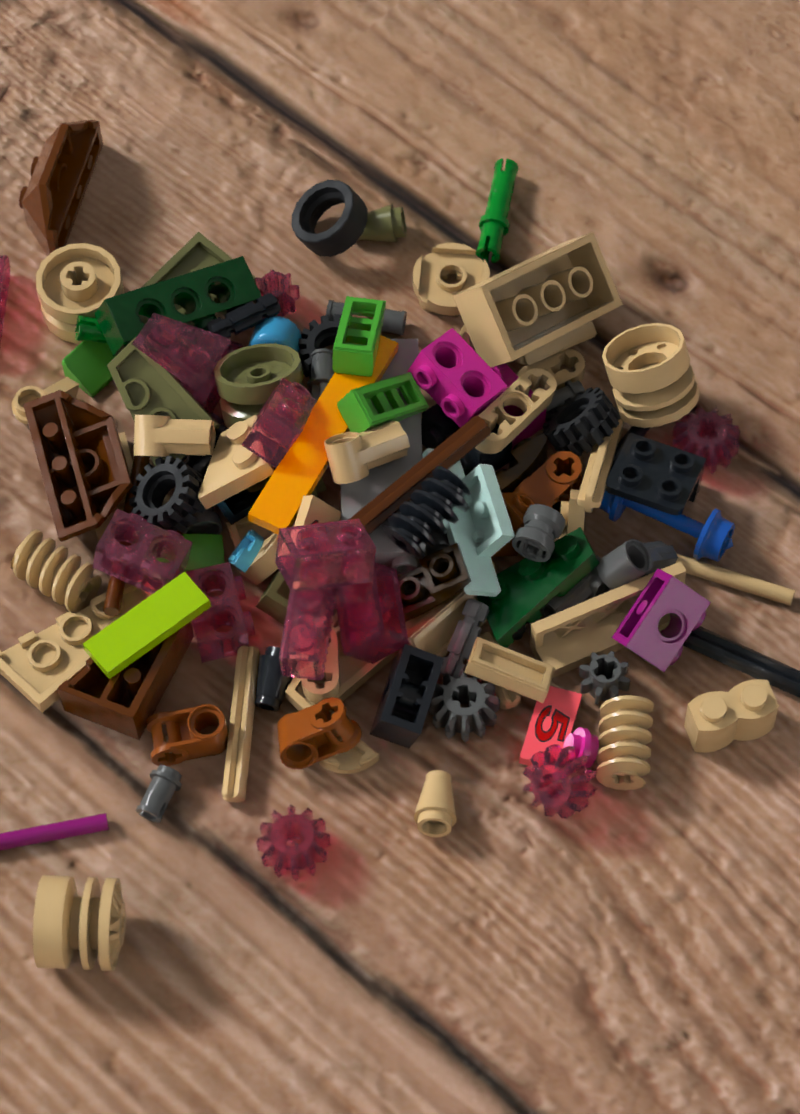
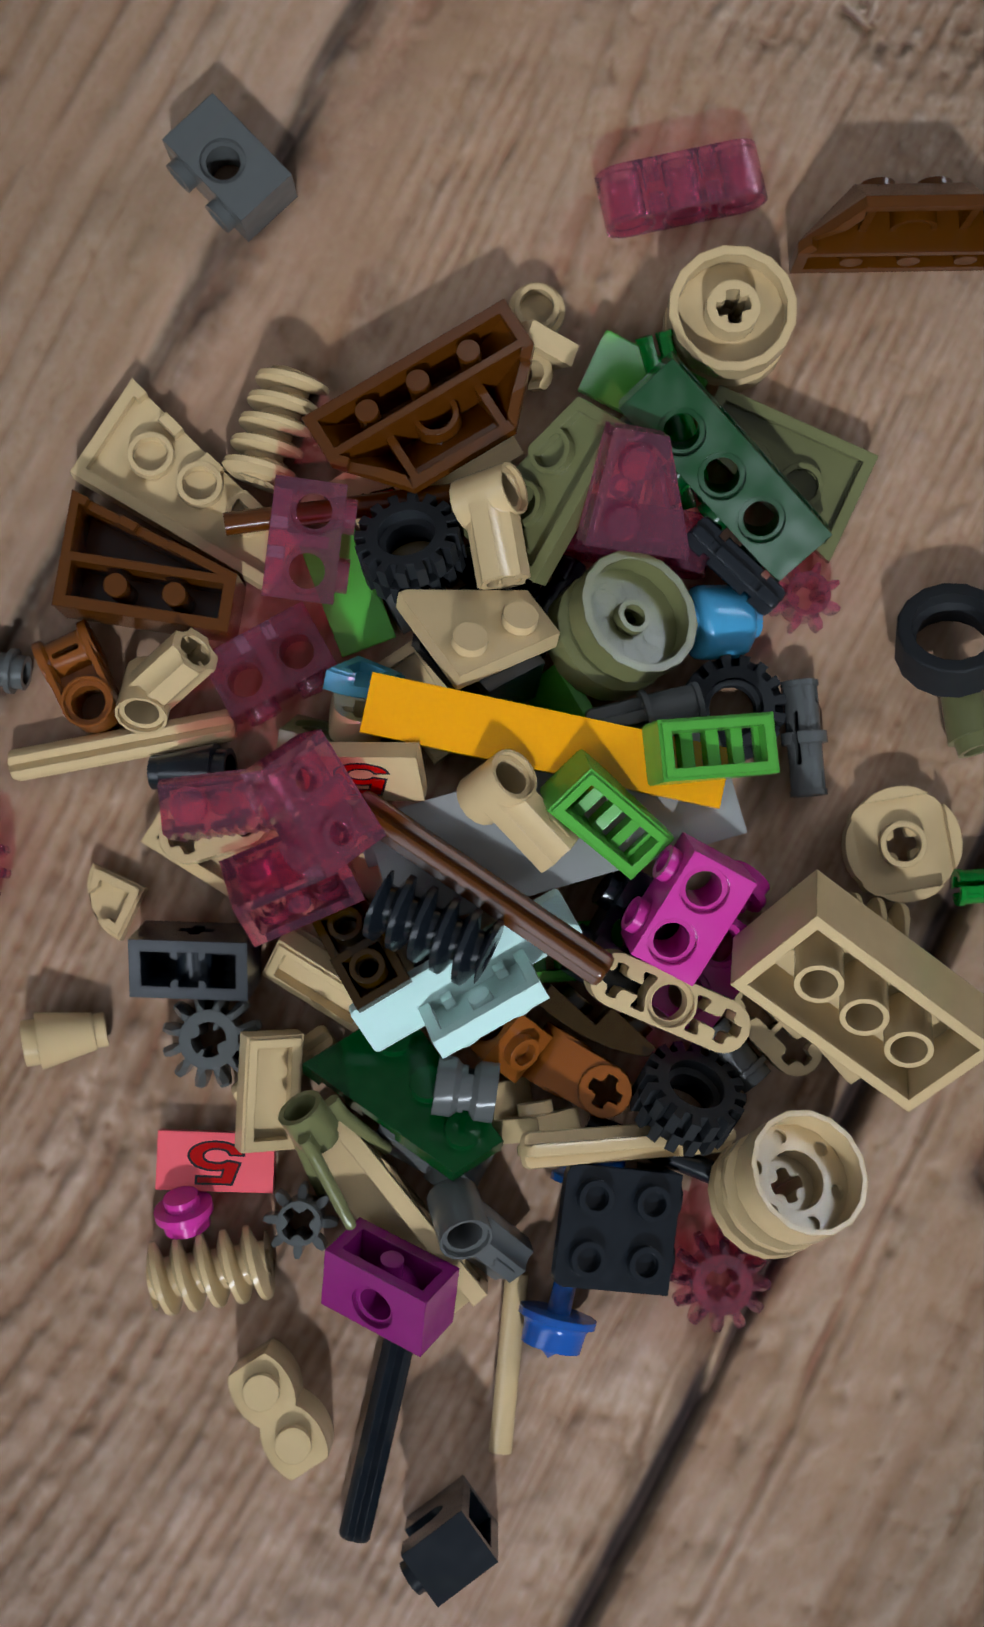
camera: 75 degrees right, 25 degrees up
lime tile [83,572,211,679] -> none
clear pink brick [242,378,316,468] -> none
dark orange piece [277,697,362,769] -> none
flat silver axle [440,599,489,679] -> none
clear pink gear [523,744,597,818] -> none
none -> tan piece [115,628,218,734]
none -> olive plant [278,1090,392,1230]

